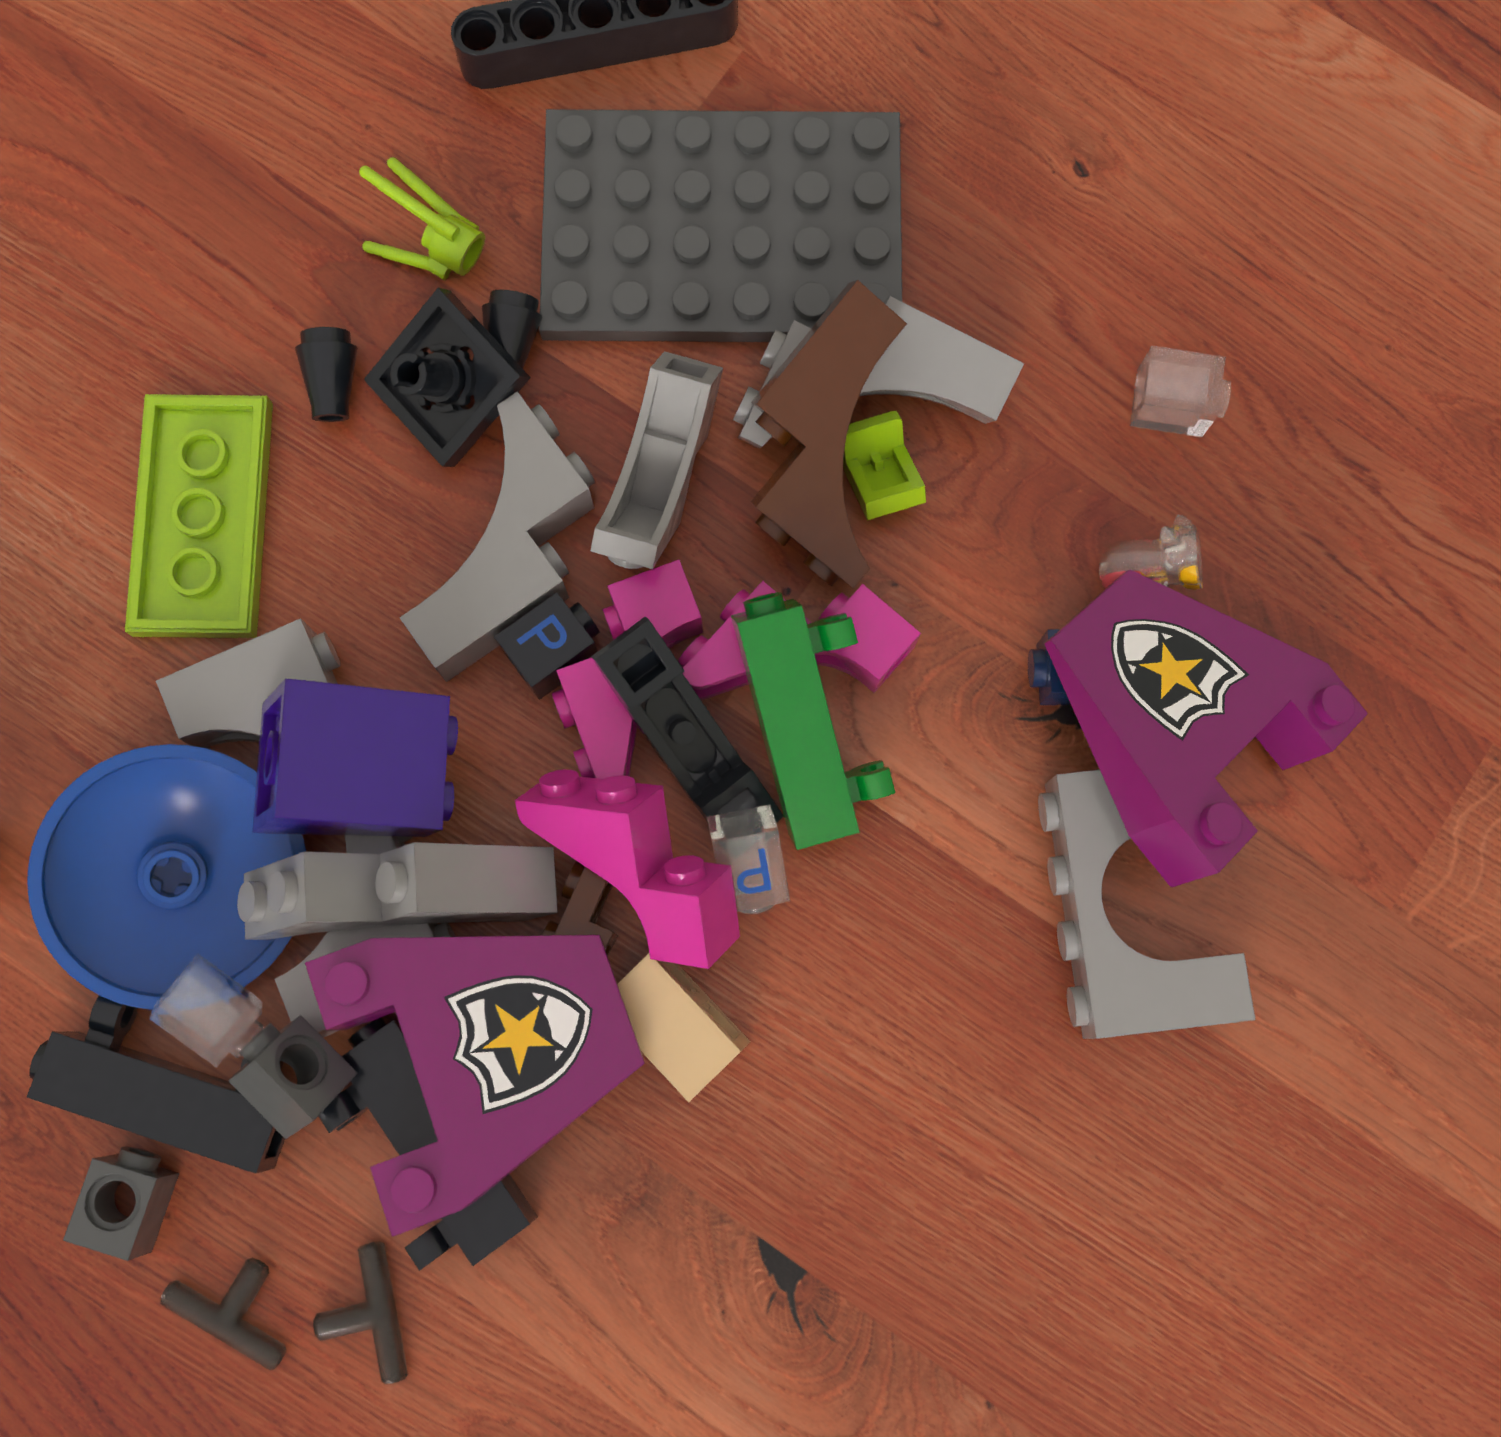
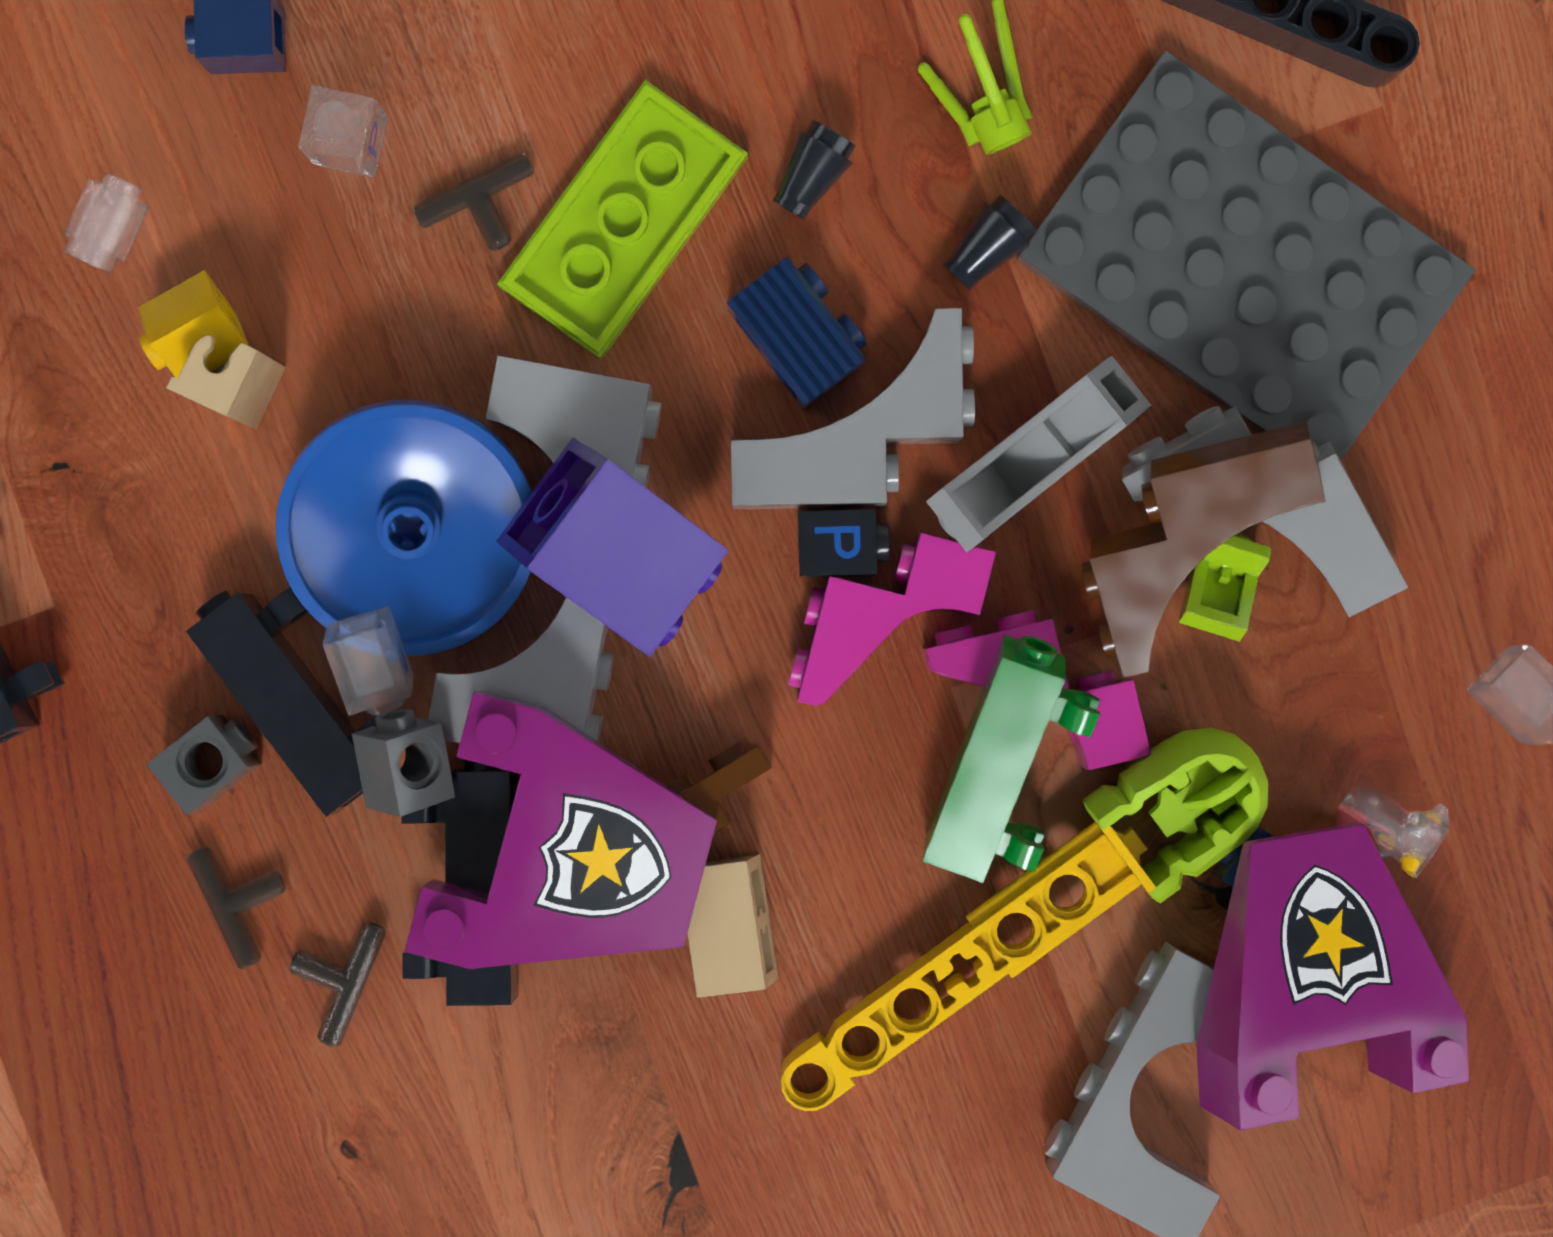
camera: 35 degrees right, 10 degrees up
light grey arch [237,842,558,940] -> none
black plate [363,288,531,467] -> none
dark pink arch [515,769,740,969] -> none
black slope [591,617,784,855] -> none
clear brick [707,805,790,914] -> none
none -> clear smoke piece [413,152,534,251]
none -> dark blue brick [727,256,867,410]
none -> piece [780,728,1268,1111]

